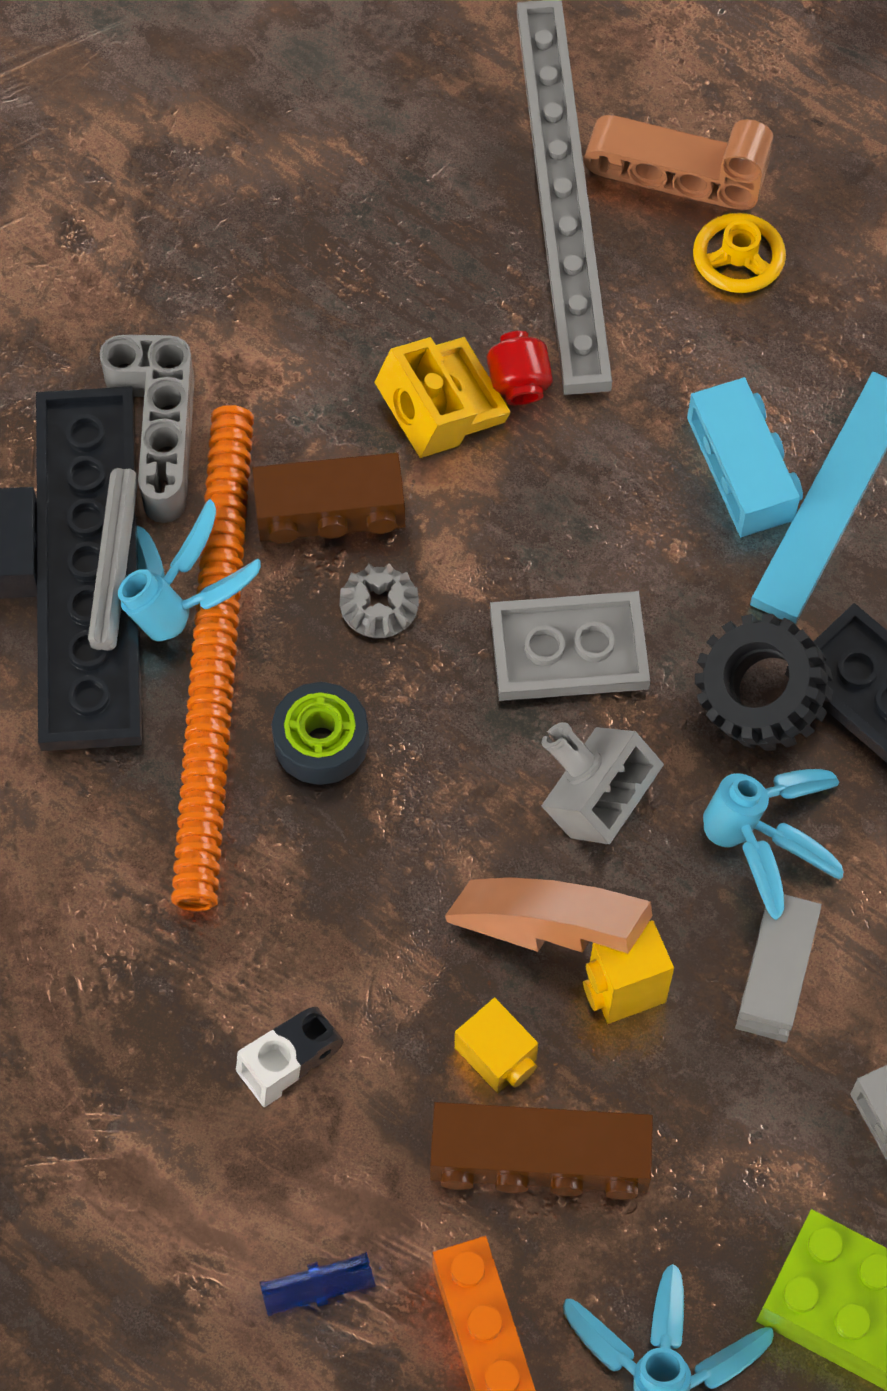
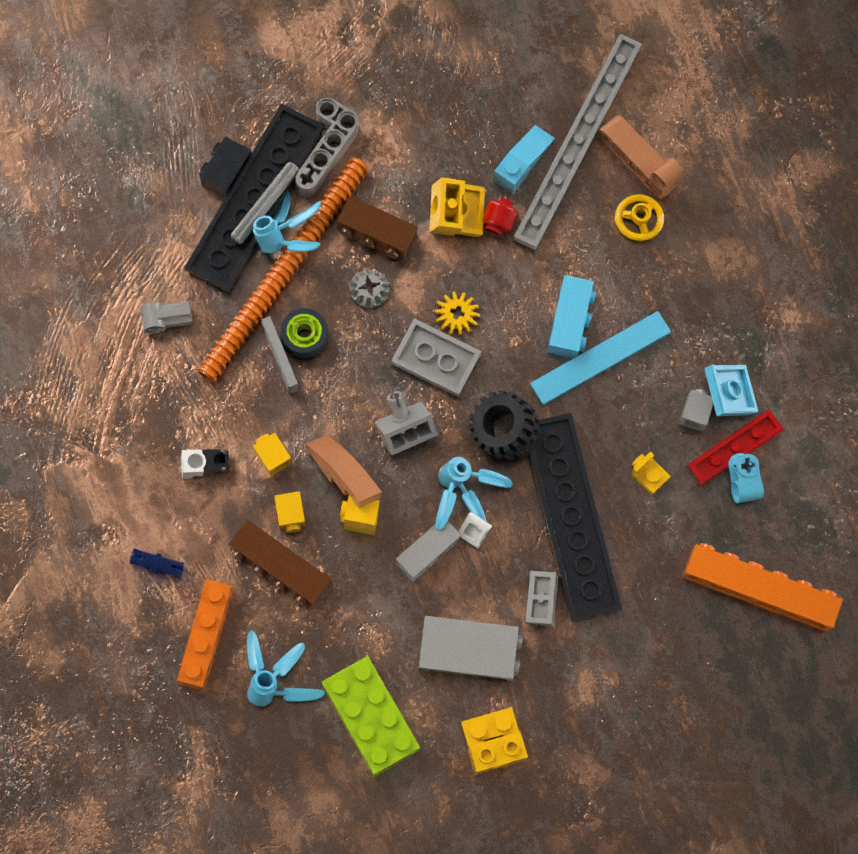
camera: 25 degrees right, 10 degrees up
none -> light grey piece [140,301,192,334]
none -> yellow brick [253,433,292,477]
none -> light grey tile [261,316,299,394]
none -> yellow gear [435,292,480,335]
none -> white tile [458,512,492,549]
none -> medium azure slope [493,125,555,195]

